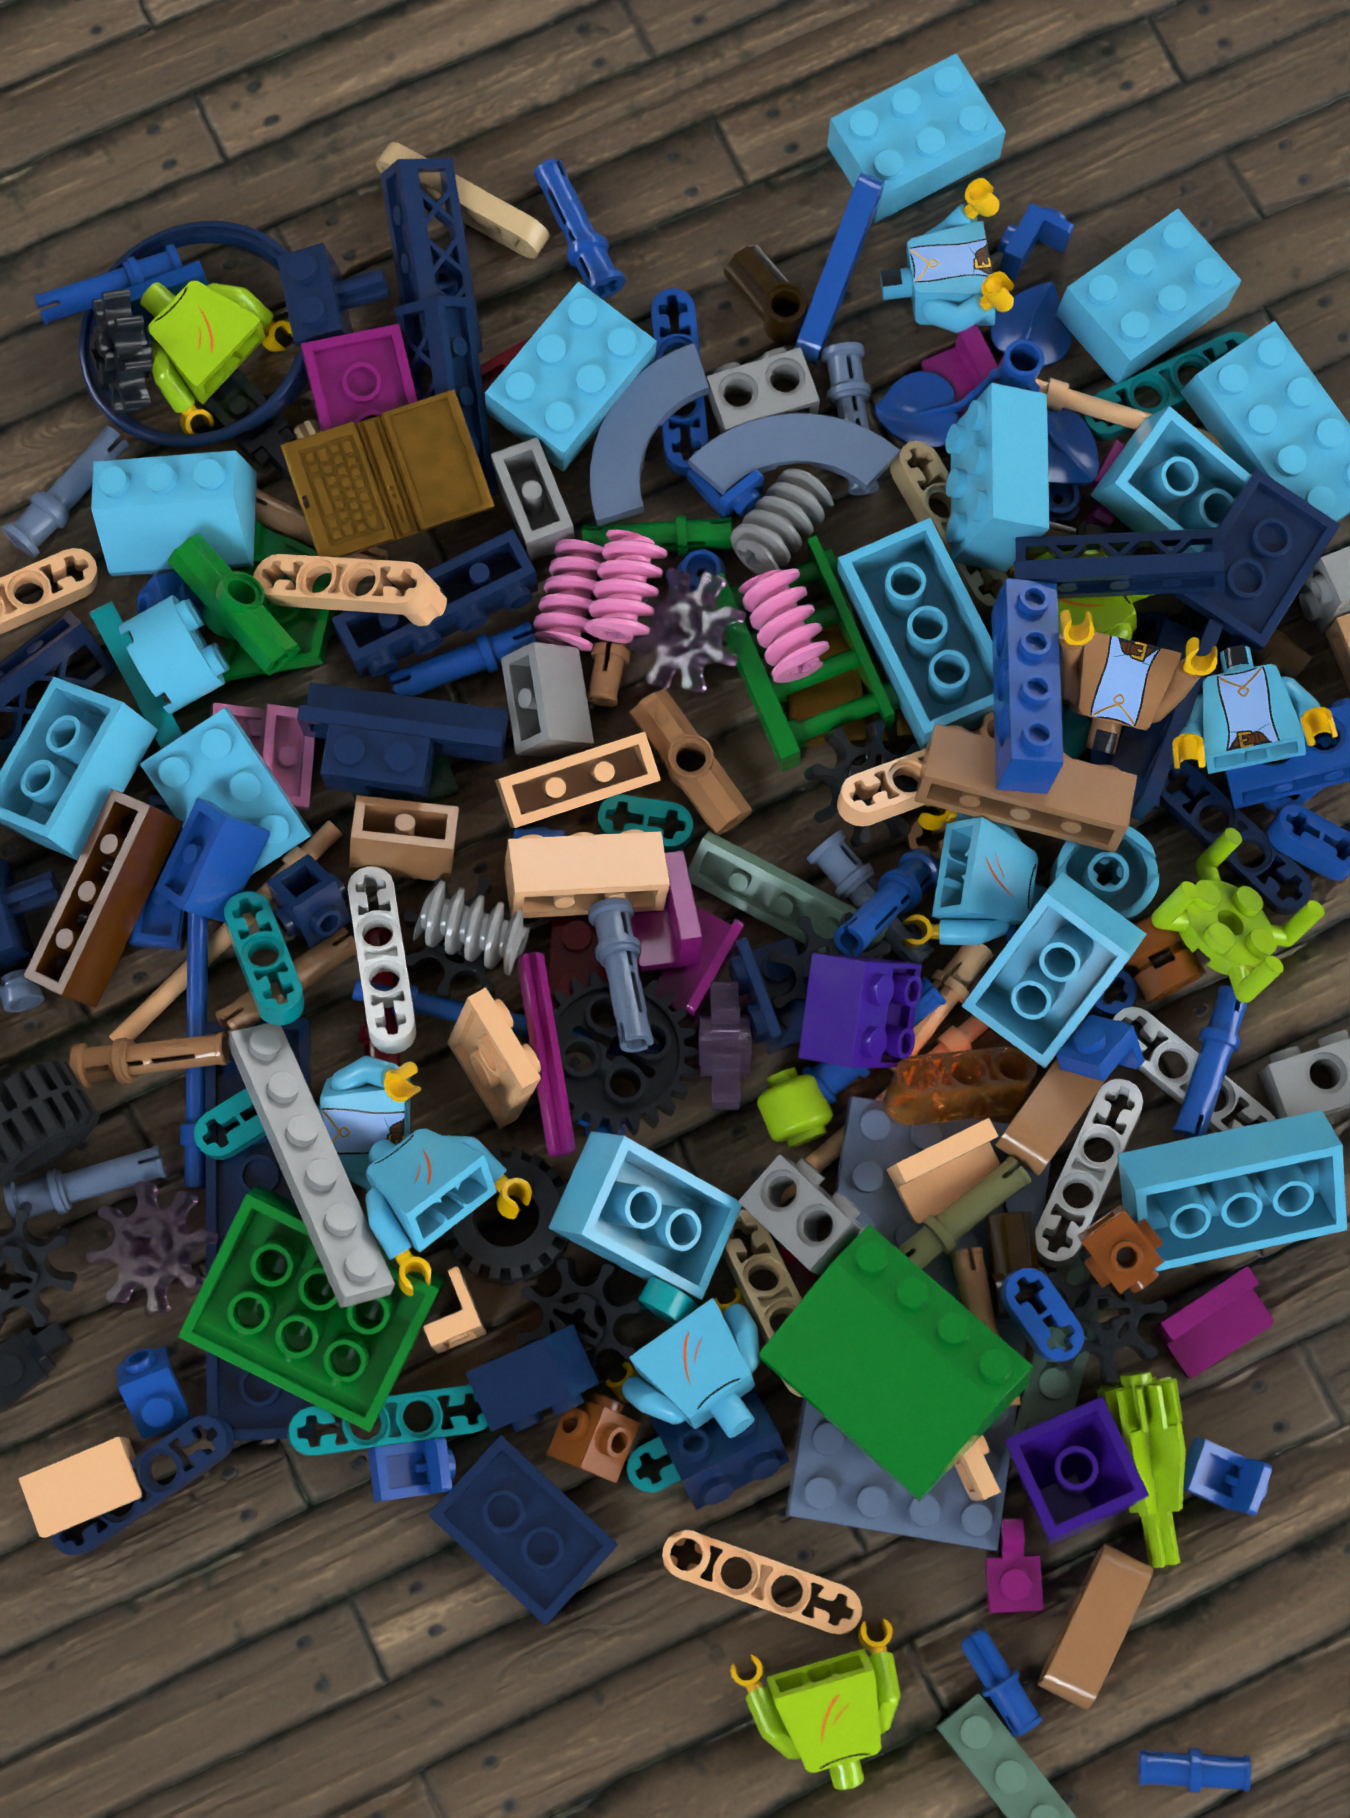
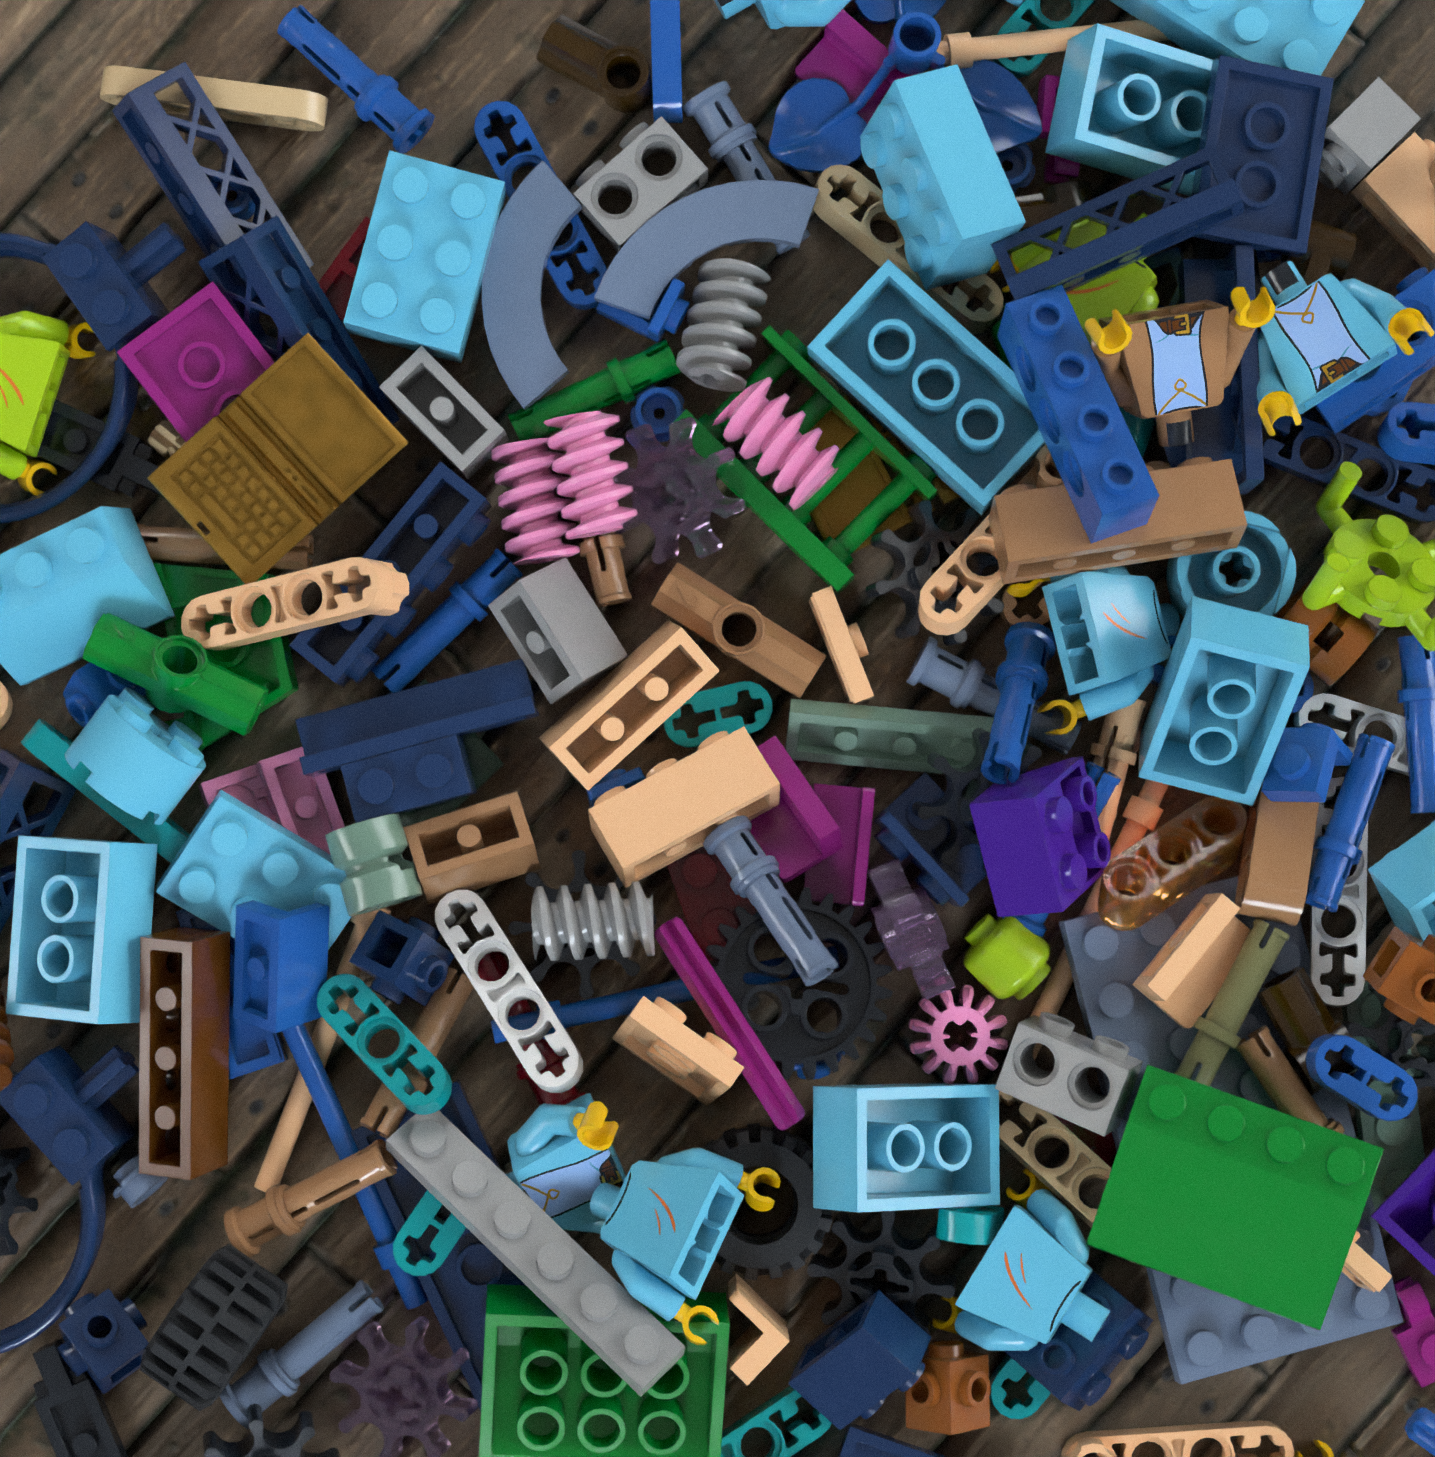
camera: 25 degrees left, 10 degrees up
none -> sand green wheel [325,813,423,916]
none -> light nougat plate [809,586,874,704]
none -> bright pink gear [908,984,1008,1084]
none -> blue pin [1305,733,1396,912]

